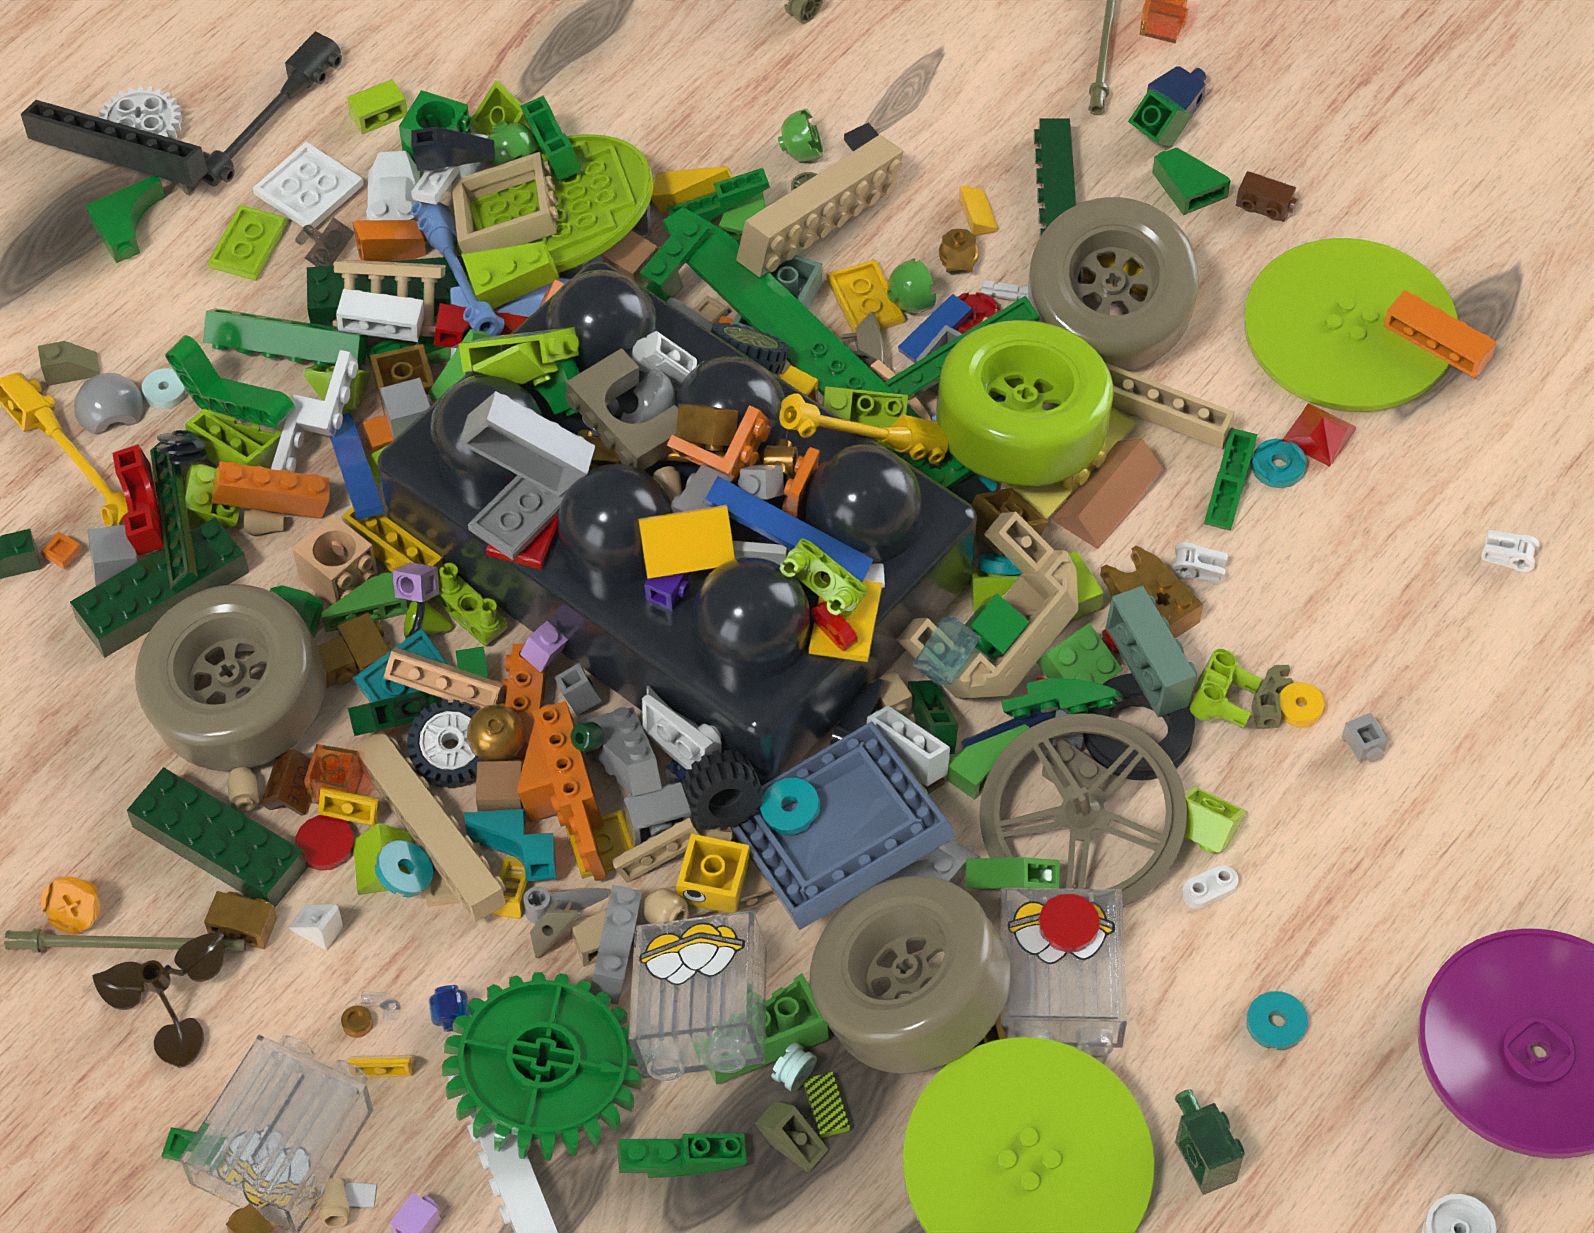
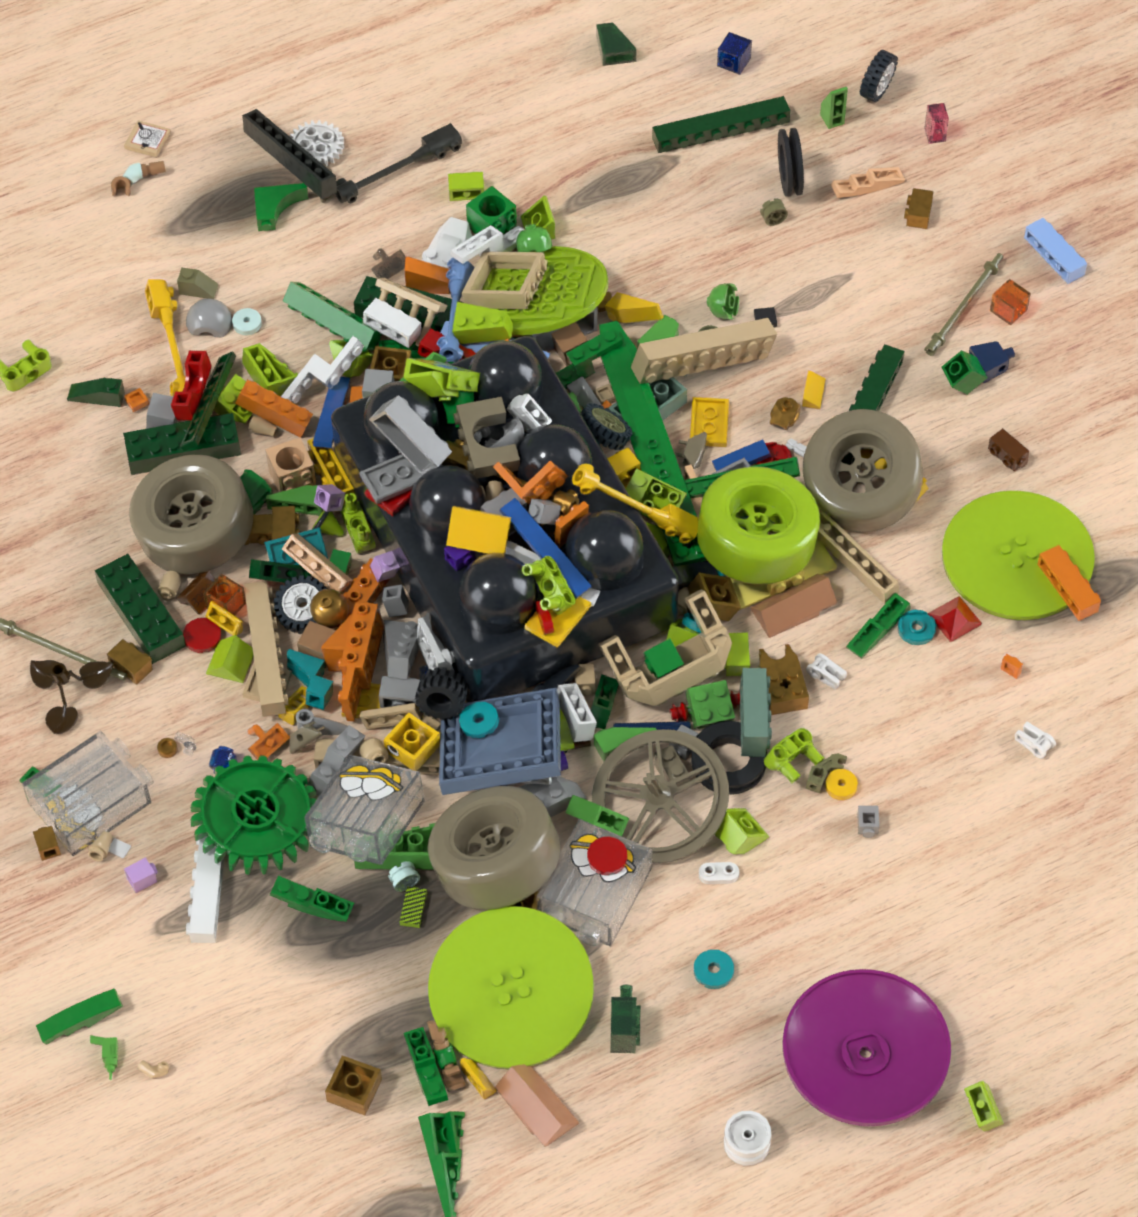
camera: 25 degrees right, 0 degrees up
light orange tile [41,876,100,934] -> none
black piece [157,430,207,464] -> none
green beam [165,335,295,428] -> none
lime tile [208,205,289,281] -> none
white plate [253,142,364,232] -> none
white slope [288,904,344,951] -> none
yellow slope [348,1055,413,1077] -> none
teal tile [375,840,433,898] -> none
black slope [411,127,496,171] -> none
green arch [520,95,582,181] -> none
dark green piece [570,722,604,752] -> none
green slope [667,168,770,221] -> none
pearl gold brick [676,404,738,451] -> none
olive slope [755,1102,829,1172] -> none
bright green cylinder [887,258,936,313] -> none
clear light blue panel [912,617,981,685] -> none
green slope [1001,678,1123,719] -> none
green slope [1152,147,1231,215] -> none
none -> orange plate [247,723,290,760]
none -> orange plate [1000,654,1023,679]

